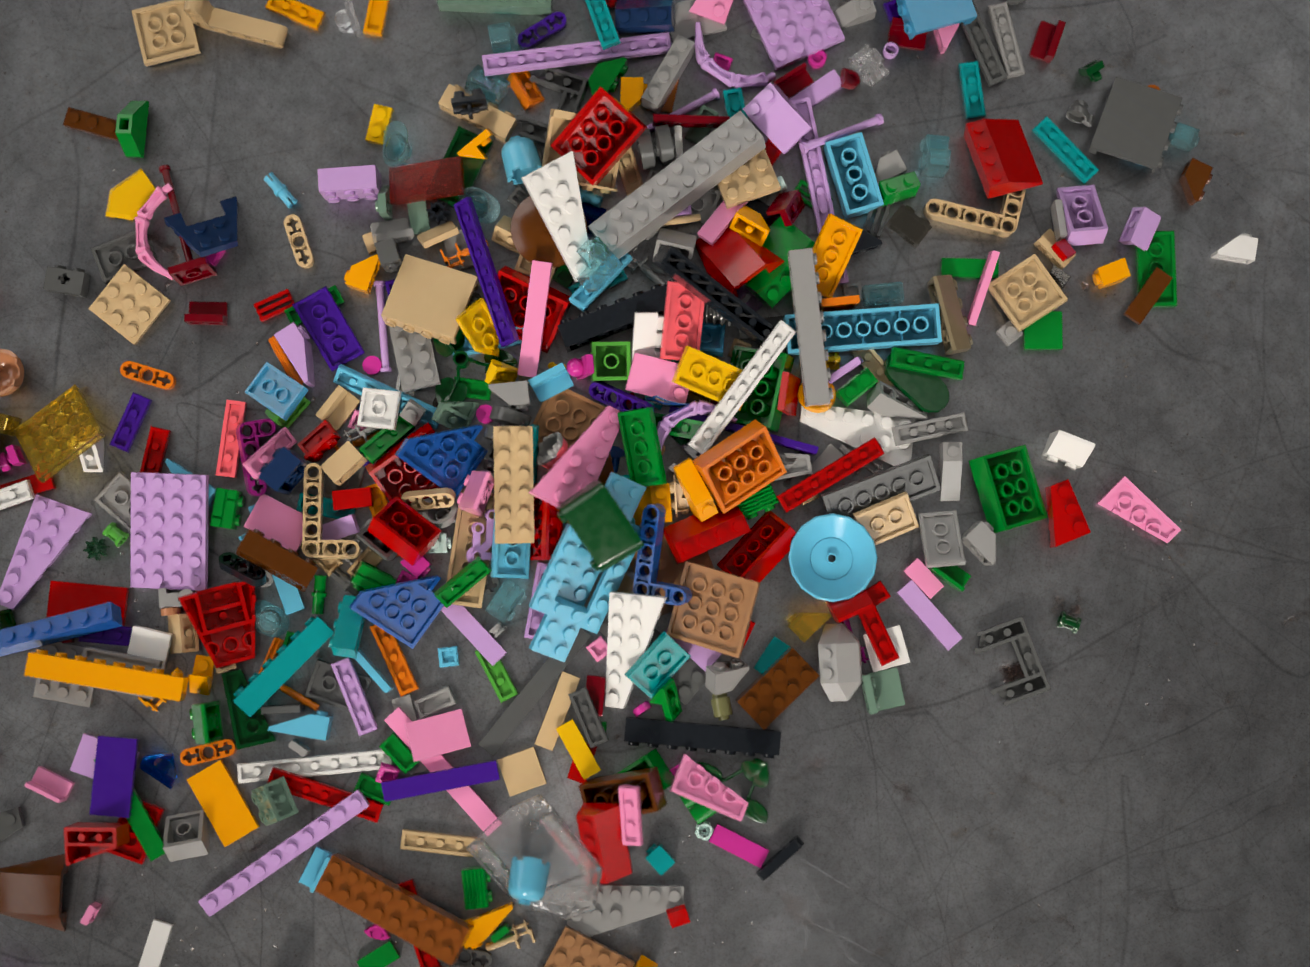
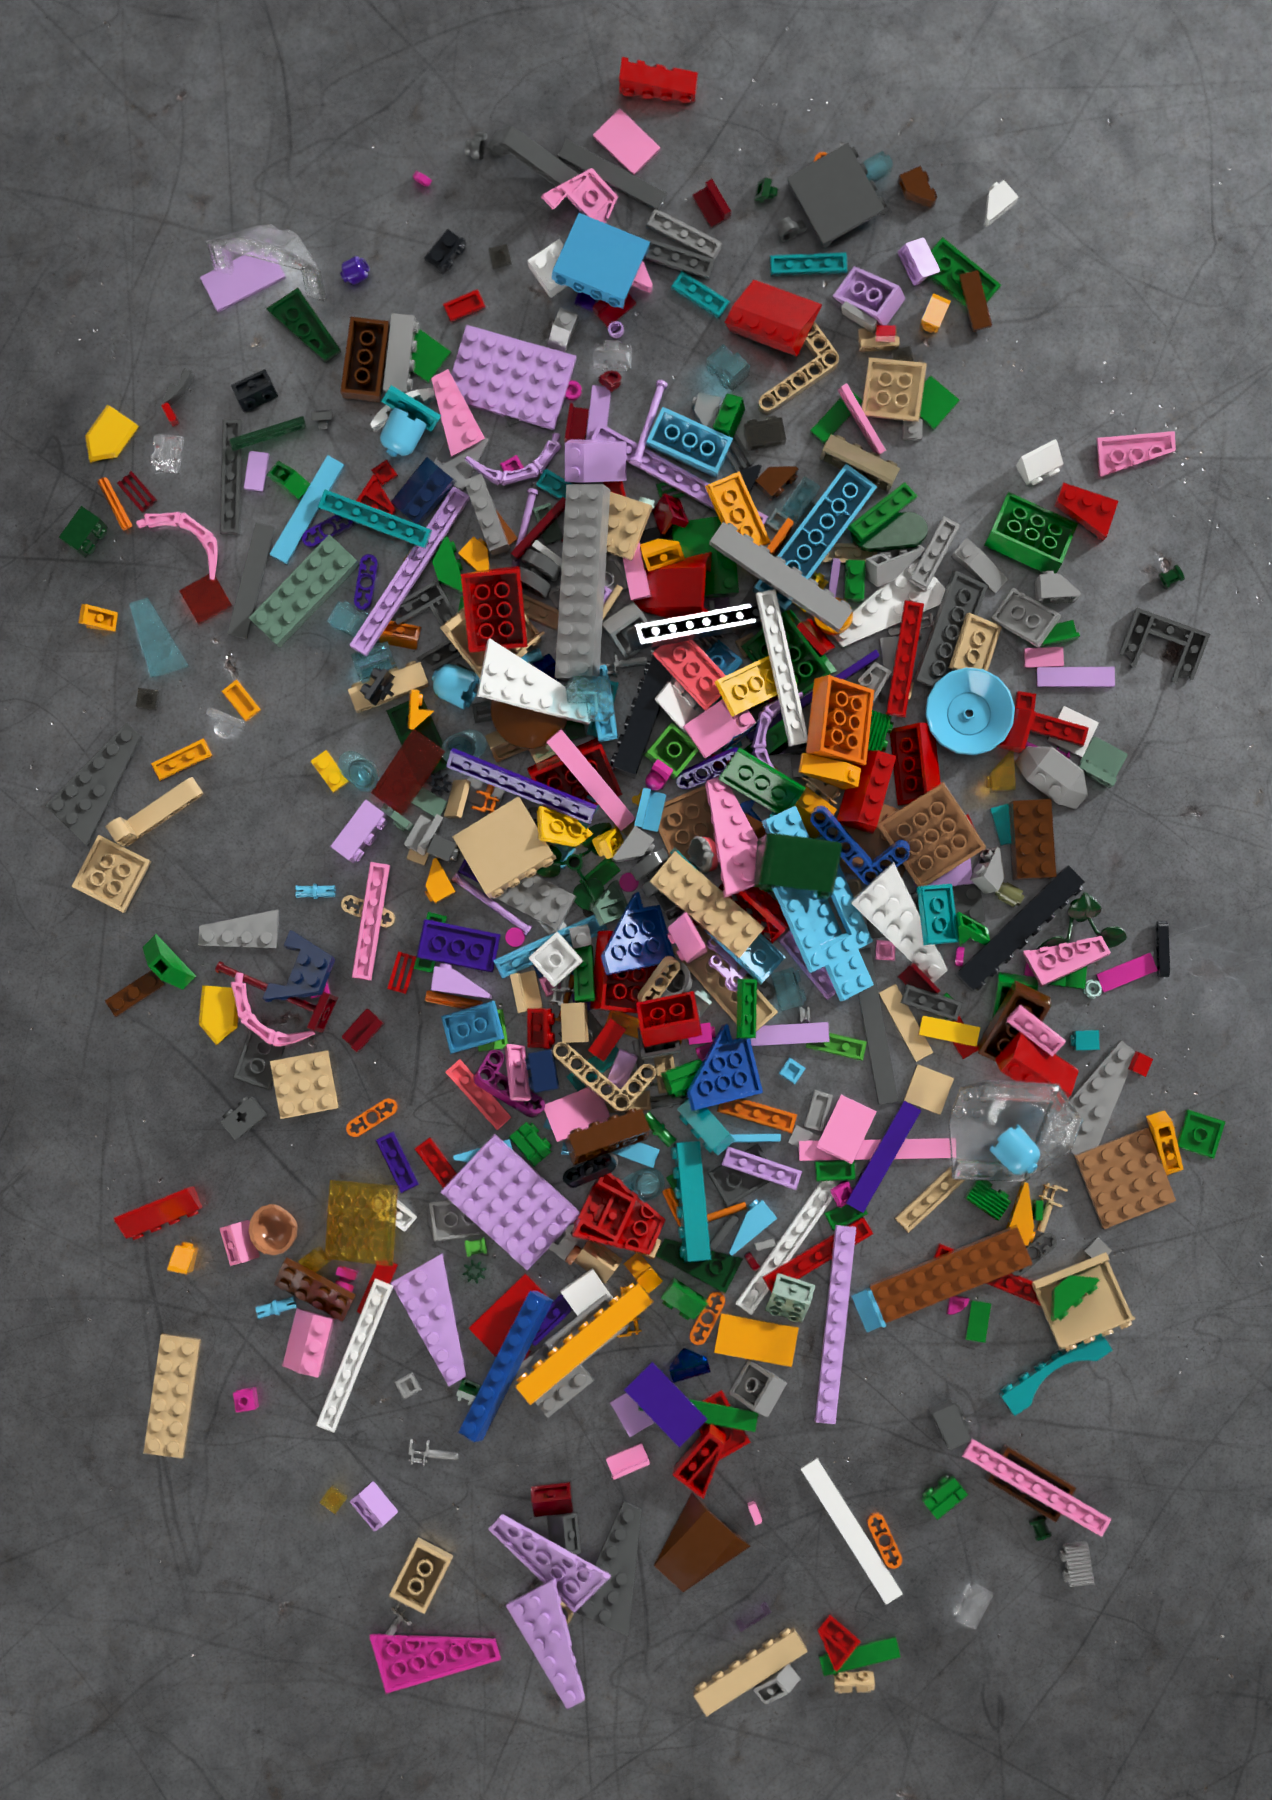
camera: 45 degrees left, 0 degrees up
none -> light grey wing [198,909,279,949]
none -> bright pink tile [352,862,390,981]
none -> dark red tile [744,1251,761,1271]
none -> reddish brown slope [755,466,799,500]

